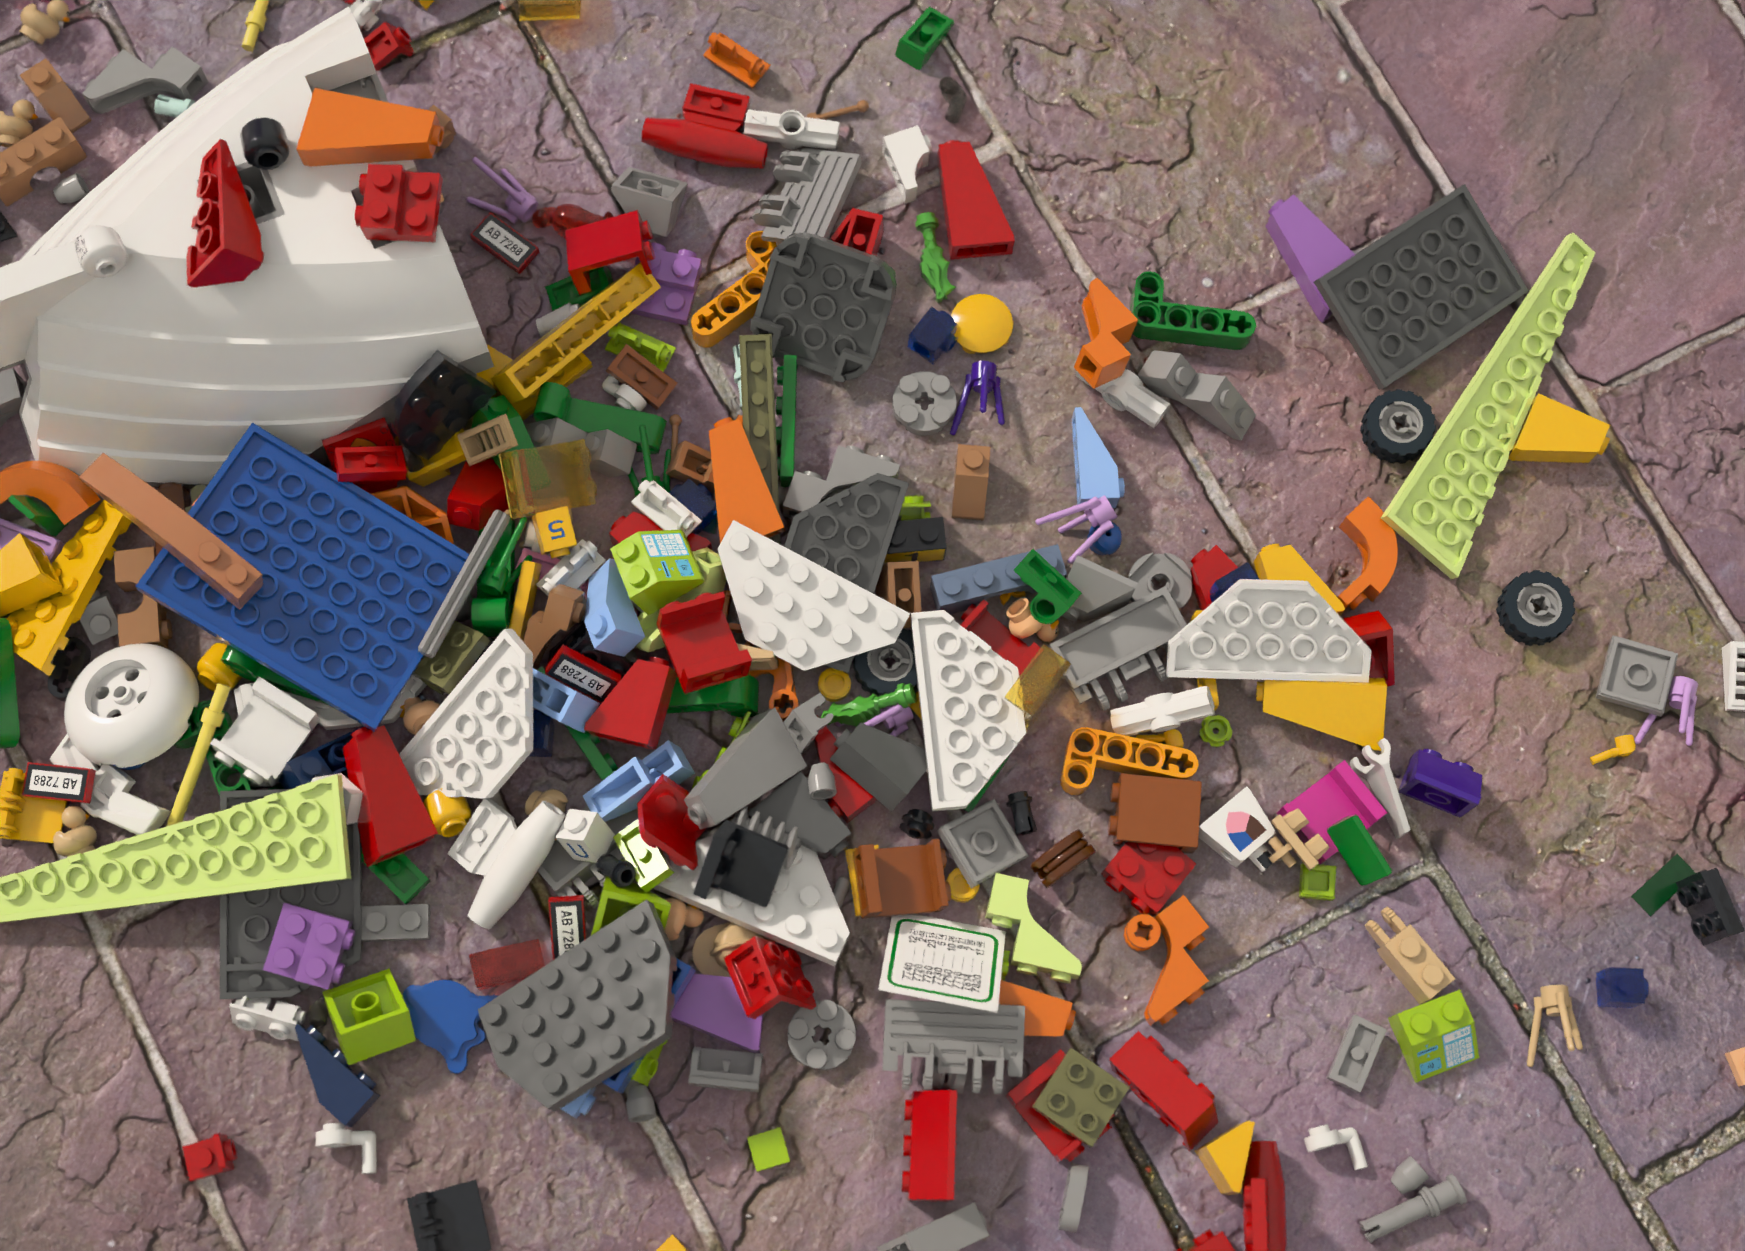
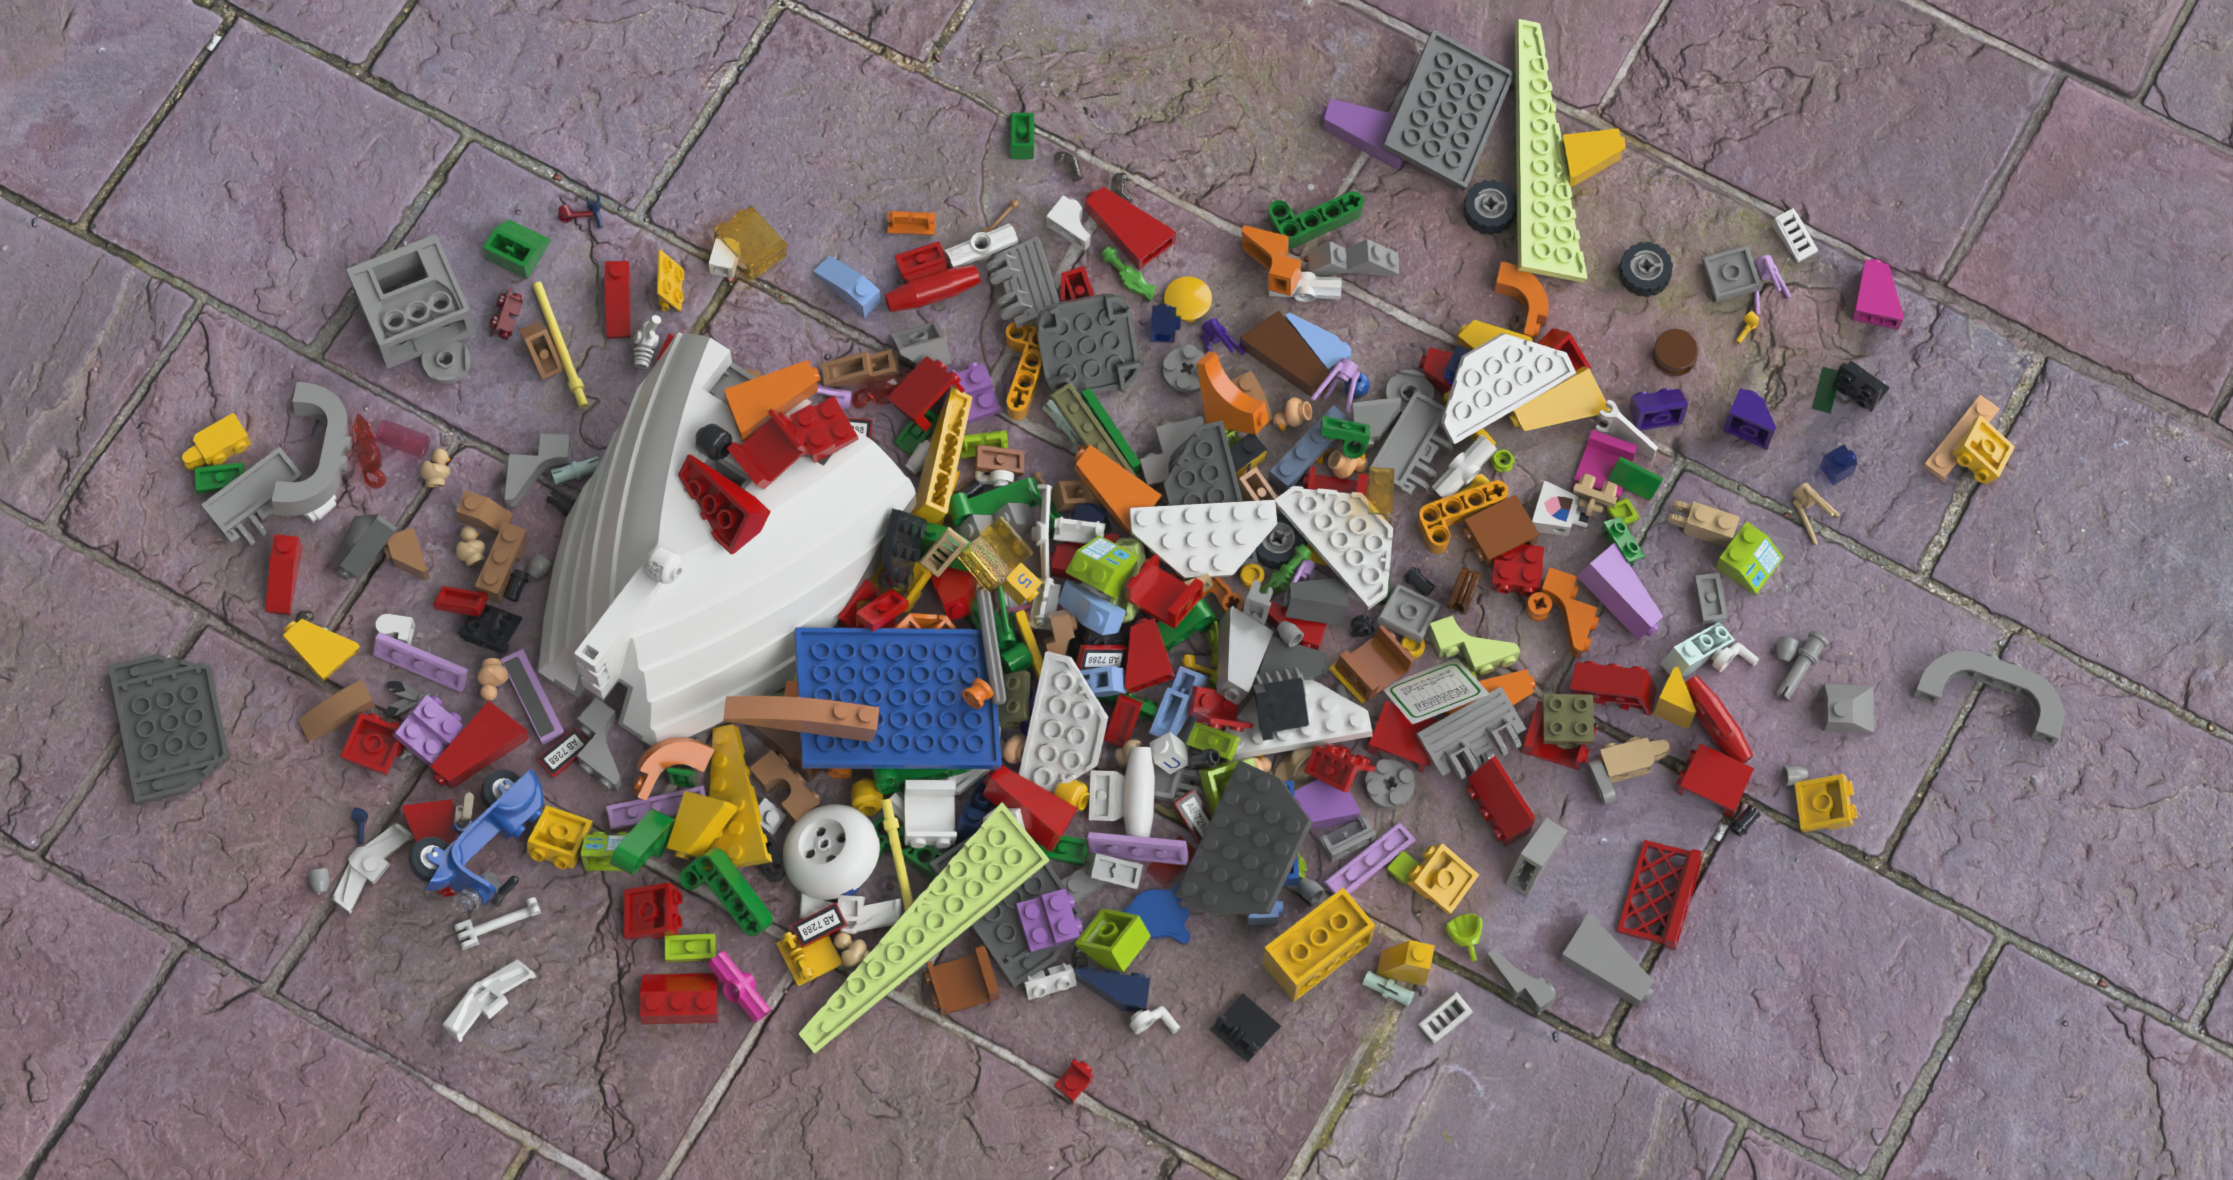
camera: 30 degrees left, 5 degrees down
none -> black pin [503,569,529,602]
none -> black pin [546,489,576,517]
none -> red panel [727,409,809,489]
none -> light blue slope [813,256,881,318]
none -> medium nougat slope [821,349,901,387]
none -> dark orange panel [923,945,999,1016]
none -> black pin [954,478,984,499]
none -> orange wheel [961,678,993,710]
none -> white plate [1032,484,1052,582]
none -> light grey hinge [1085,853,1143,889]
none -> lavender tile [1087,832,1189,865]
none -> red tile [1103,694,1143,748]
none -> clear smoke arm [1110,172,1132,203]
none -> yellow hand [1182,655,1215,675]
none -> orange arch [1196,351,1268,435]
none -> reddish brown slope [1240,310,1330,397]
none -> yellow brick [1262,887,1375,1003]
none -> light nougat animal [1273,397,1312,431]
none -> lavender tile [1323,822,1416,895]
none -> red panel [1367,701,1439,773]
none -> yellow plate [1407,843,1479,914]
none -> slope [1577,543,1663,640]
none -> tan hinge [1598,737,1670,783]
none -> green hinge [1601,517,1645,567]
none -> reddish brown head [1653,329,1699,376]
none -> light aqua slope [1660,622,1735,678]
none -> dark purple slope [1723,388,1776,450]

